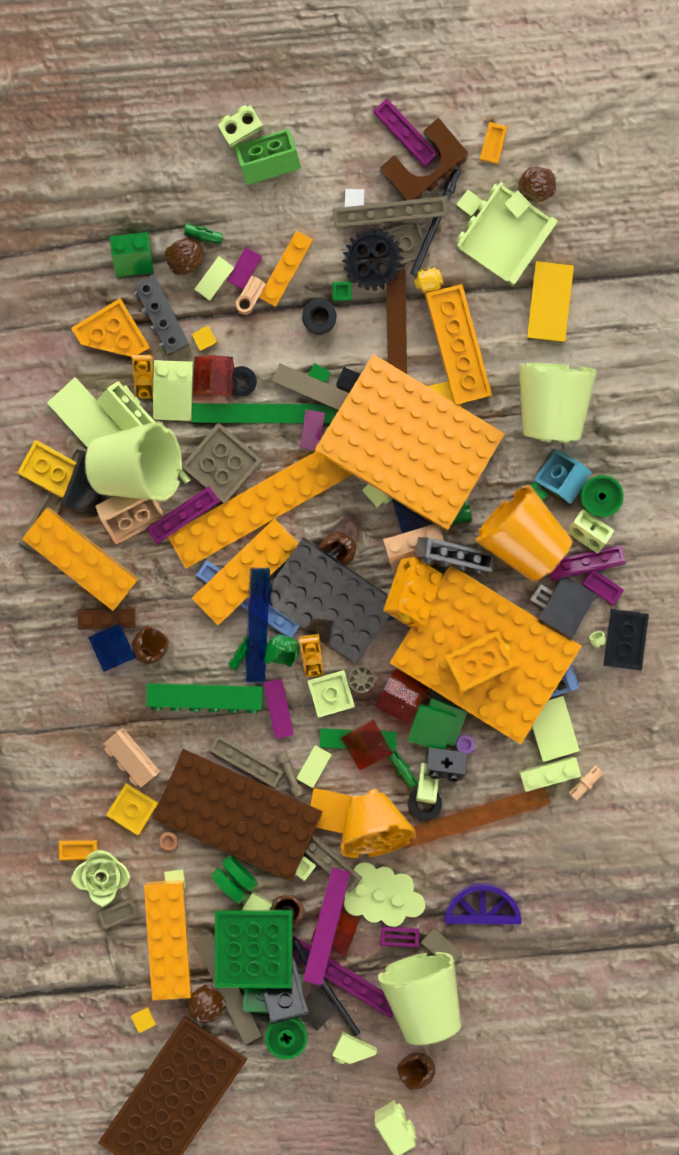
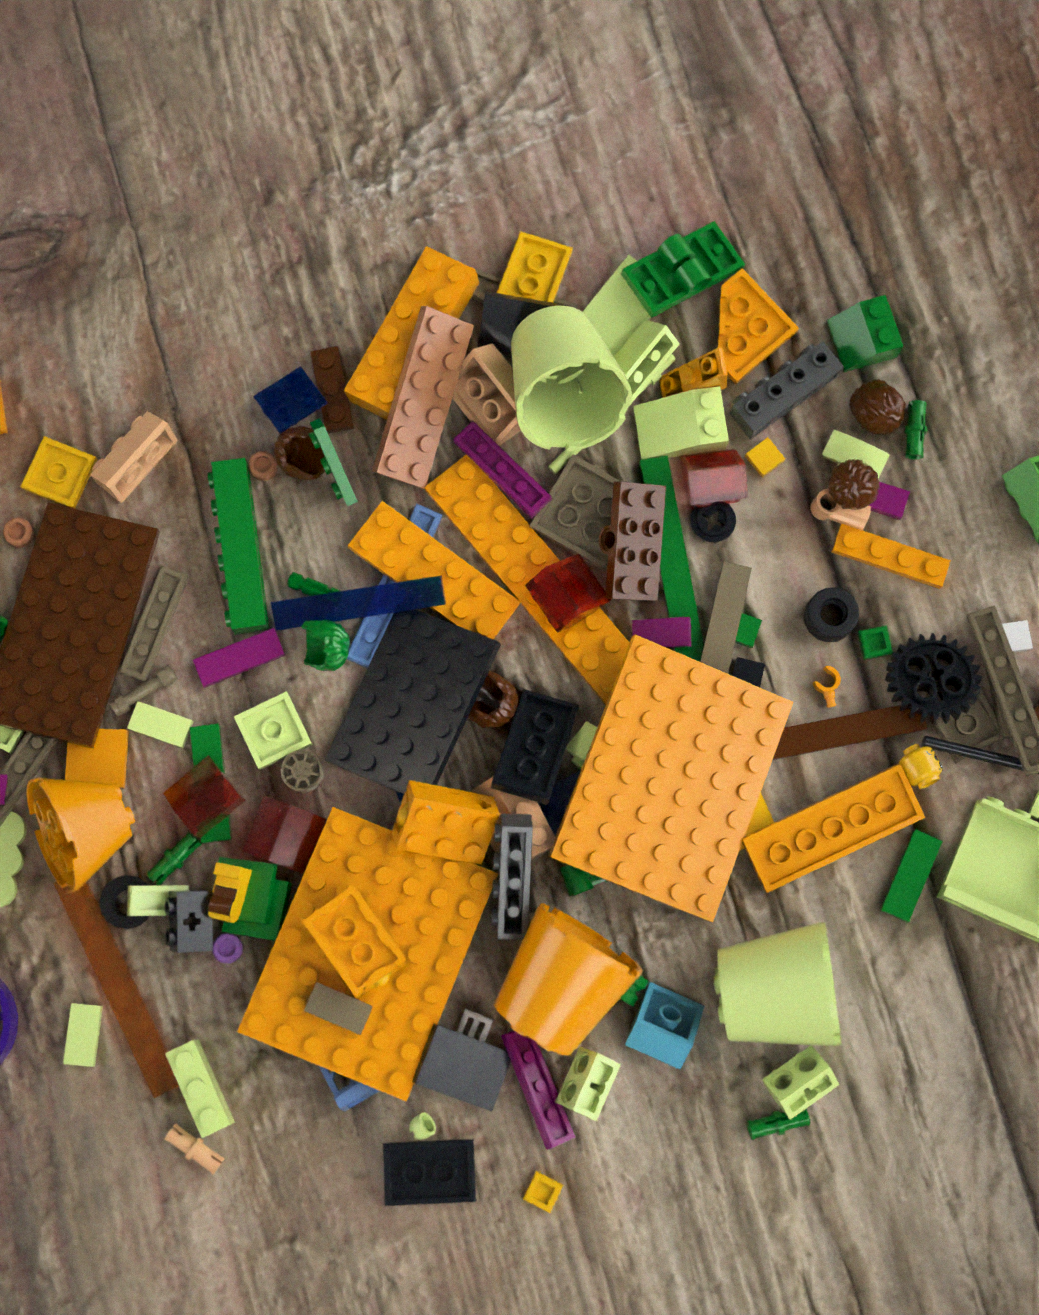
camera: 75 degrees right, 10 degrees down
light orange slope [300,634,324,677] -> none
yellow tile [527,261,574,342] -> none
yellowish green tile [532,696,580,762] -> none
green wheel [579,475,624,518] -> none
magenta tile [582,571,624,606] -> none
none -> yellowish green tile [63,1003,103,1067]
none -> yellow leg [208,862,252,923]
none -> nougat tile [248,451,278,481]
none -> dark tan tile [304,982,373,1035]
none -> plate [308,418,358,506]
none -> nougat plate [372,306,474,489]
none -> black tile [491,689,579,805]
none -> yellow tile [523,1170,563,1213]
none -> clear red slope [525,554,611,633]
none -> plate [599,481,666,601]
none -> green plate [621,221,745,318]
none -> green pin [746,1109,810,1140]
none -> yellowish green brick [762,1045,839,1119]
none -> light orange piece [813,666,841,708]
none -> reddish brown hair [828,459,880,510]
none -> green tile [880,829,943,923]

